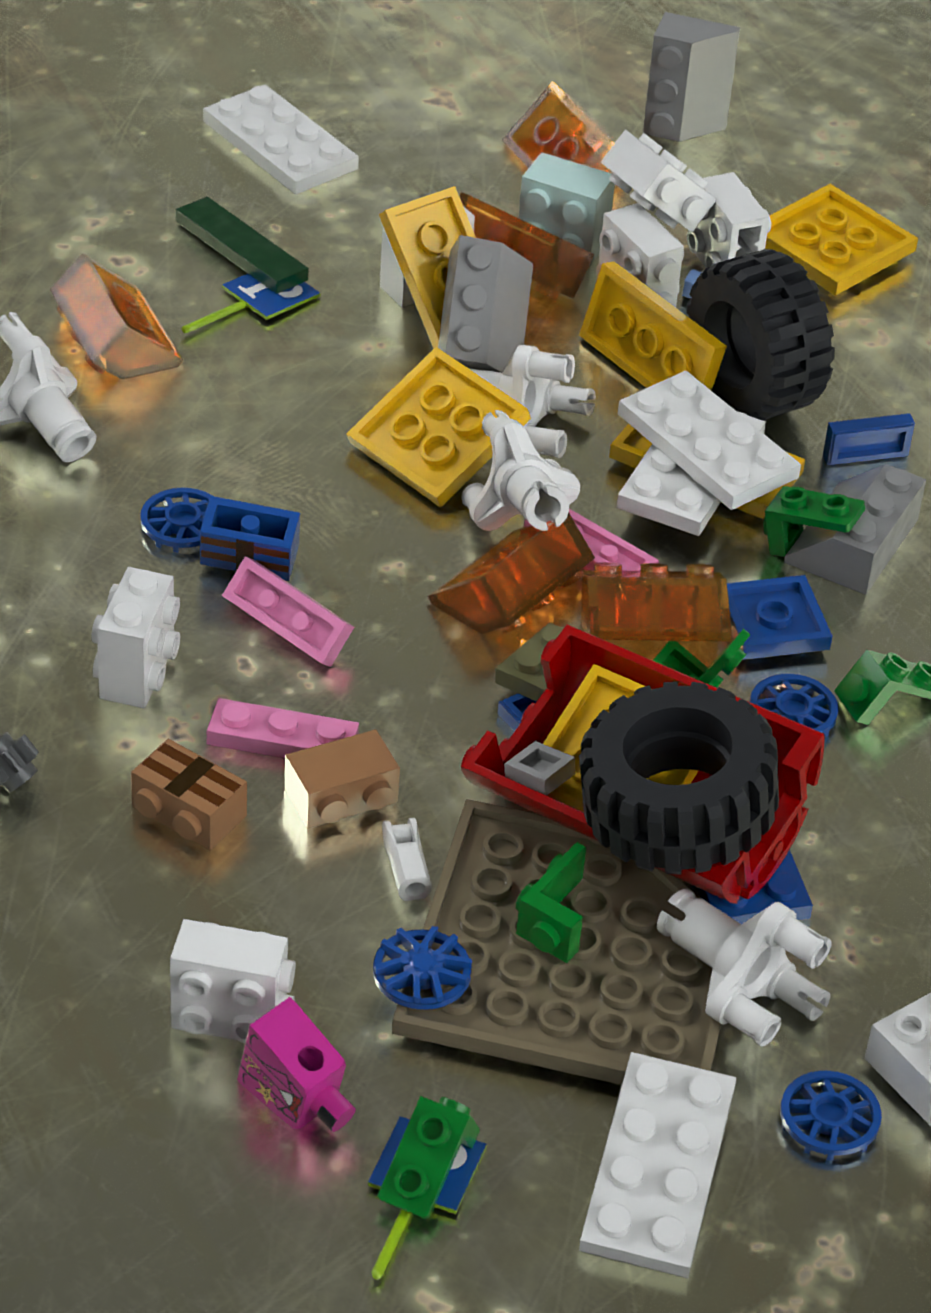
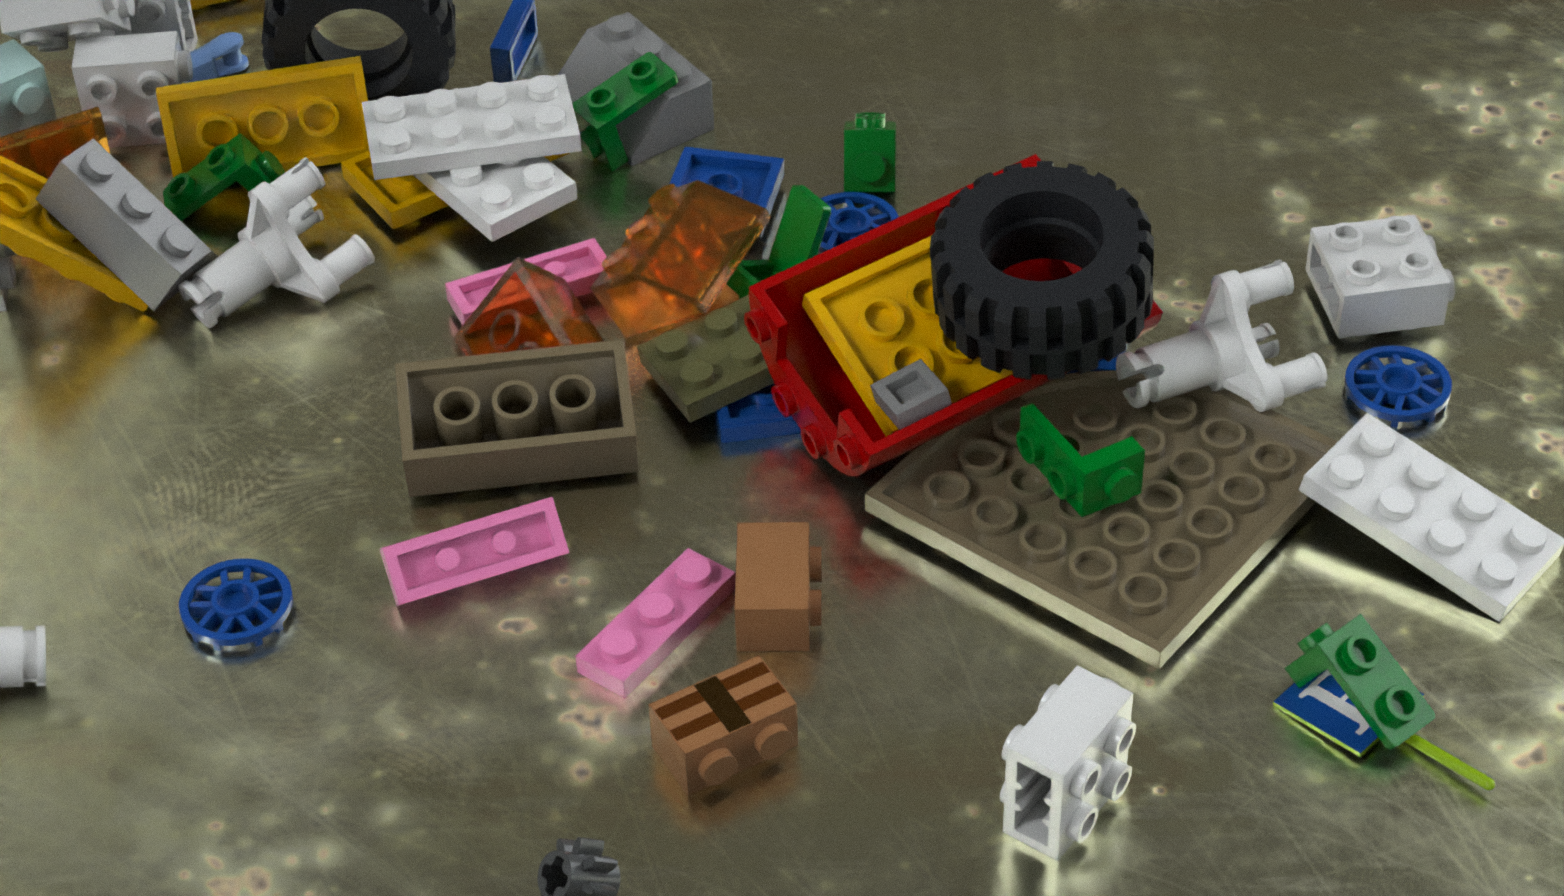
camera: 60 degrees left, 0 degrees up
white brick [91,567,180,708] -> none
blue brick [200,496,300,581] -> none
dark pink torso [237,997,356,1132] -> none
yellow plate [346,347,531,508] -> none
blue wheel [373,926,472,1010] -> none
white bar [382,818,432,901] -> none
white wheel [462,410,580,531] -> none
none -> green bracket [163,133,285,221]
none -> dark tan slope [395,339,639,497]

